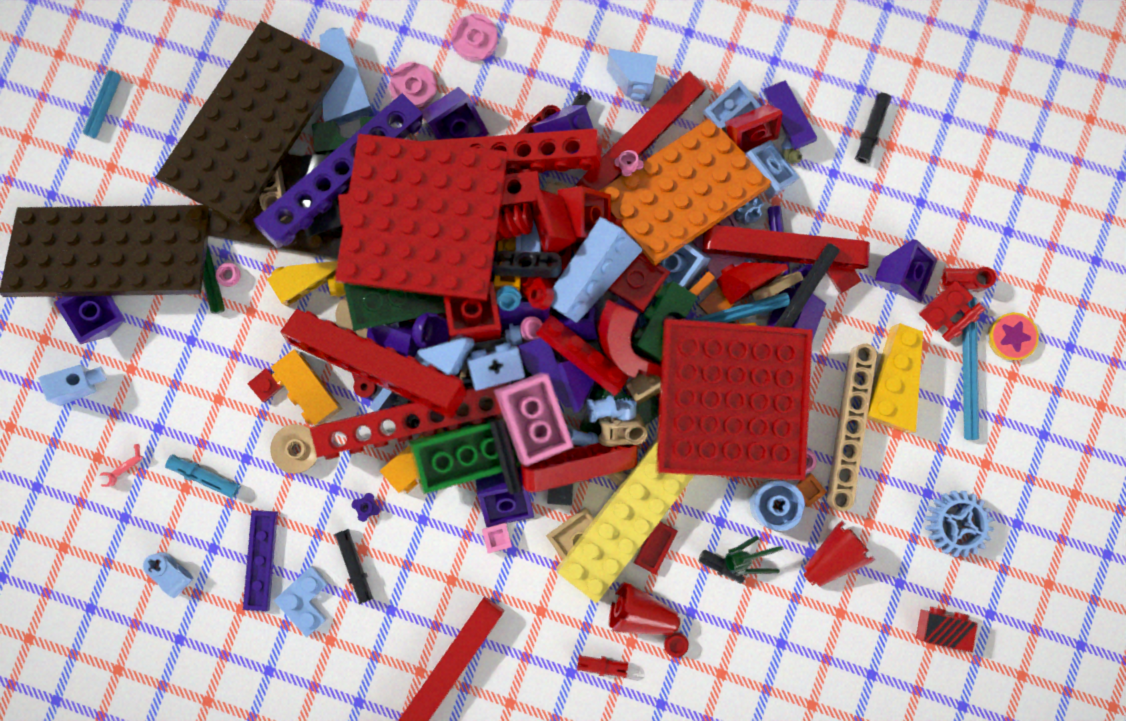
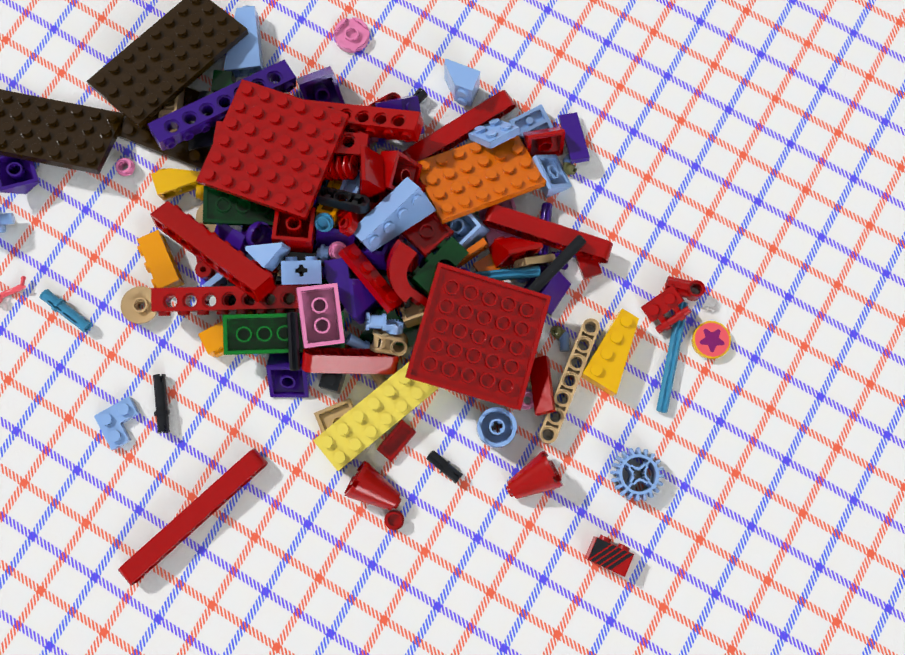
camera: 15 degrees right, 5 degrees down
dark azure axle [82,70,121,138] -> none
light blue piece [143,552,194,598] -> none
dark green axle [203,245,225,314] -> none
dark purple tile [243,510,278,611] -> none
red plate [247,368,283,403] -> none
dark purple plate [351,493,381,522] -> none
bright pink tile [389,62,437,109] -> none
bright pink plate [482,523,512,554] -> none
red pin [577,655,628,678] -> none
bright pink plate [615,150,644,176] -> none
dark green plant [725,536,784,576] -> none
light blue gear [733,197,764,225] -> none
orange tile [794,473,827,508] -> none
black pin [855,92,892,164] -> none
dark purple slope [875,239,938,303] -> none
none -> light blue plate [468,118,520,149]
none -> red tile [530,355,556,416]
none -> arm [550,325,569,352]

